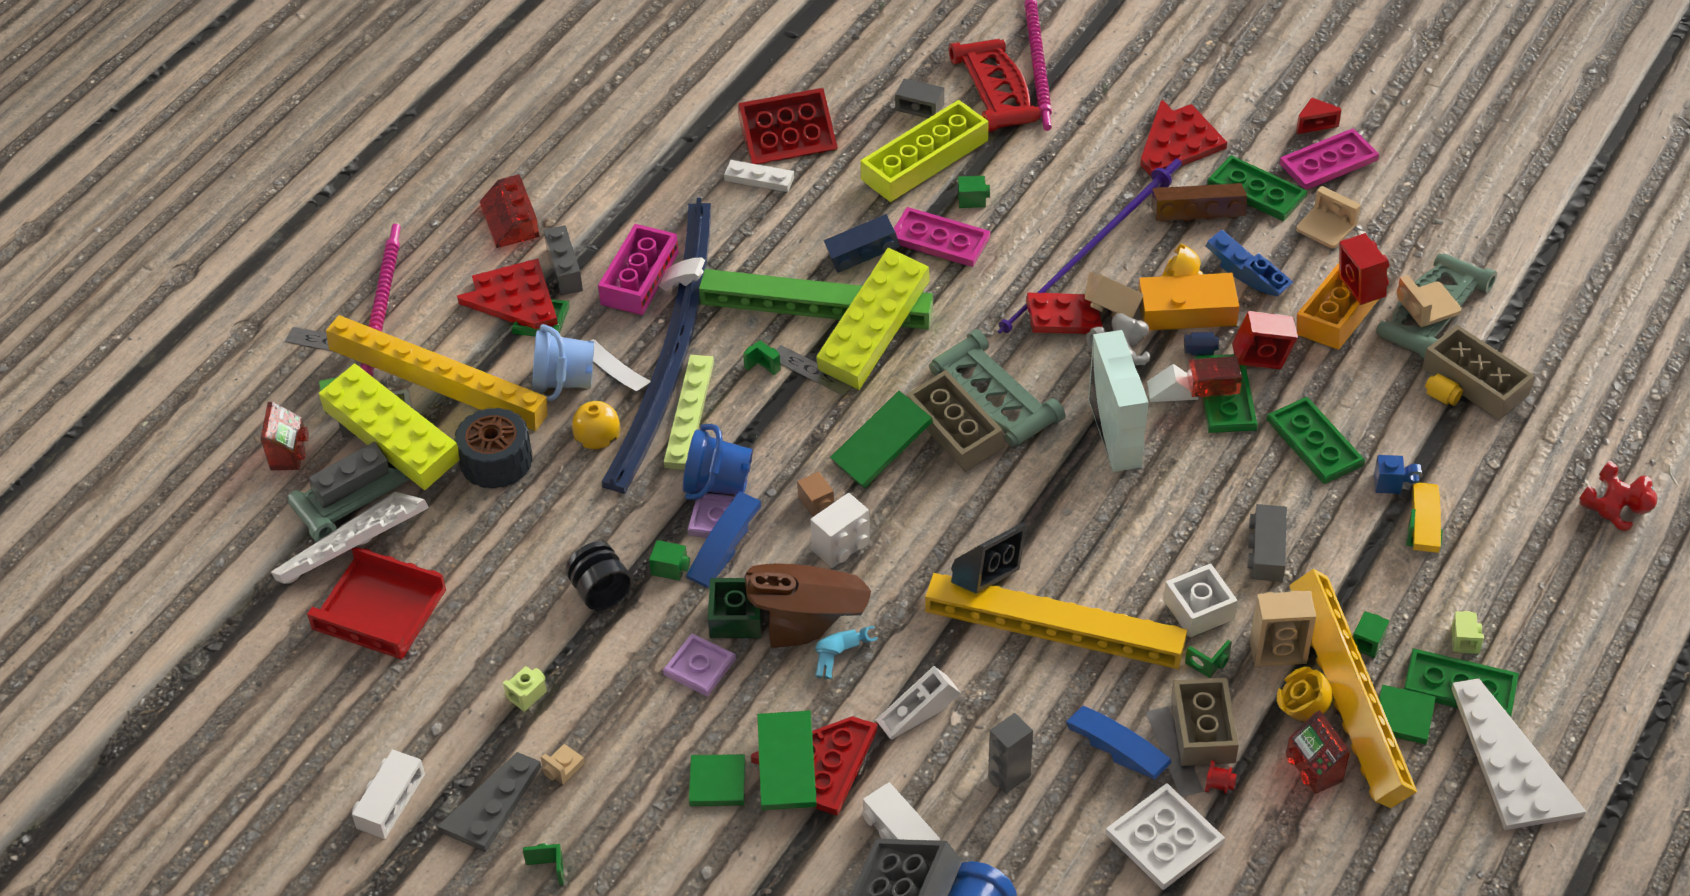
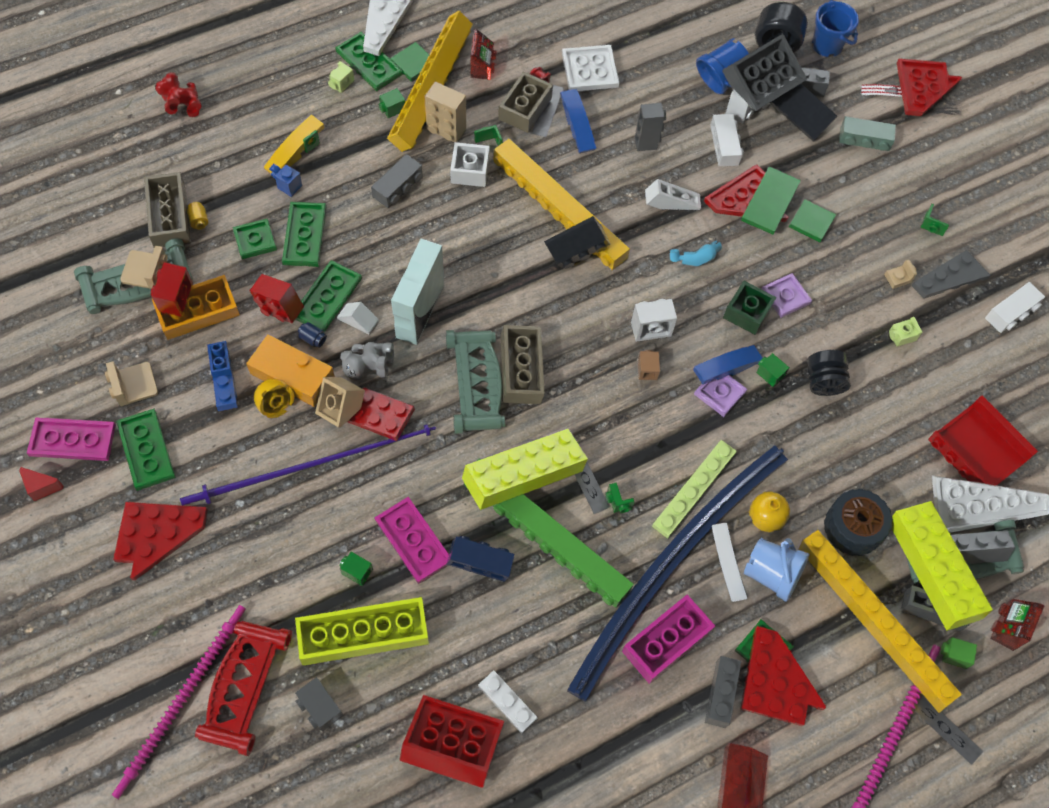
camera: 155 degrees left, 15 degrees up
white slope [659,258,705,291] -> none
blue piece [682,424,753,500] -> none
reddish brown piece [744,563,871,648] -> none
green tile [830,391,933,488] -> none
reddish brown brick [1151,183,1247,222] -> none
clear red brick [1187,356,1242,397] -> none
yellow cylinder [1277,667,1332,722] -> none
none -> green tile [233,218,277,259]

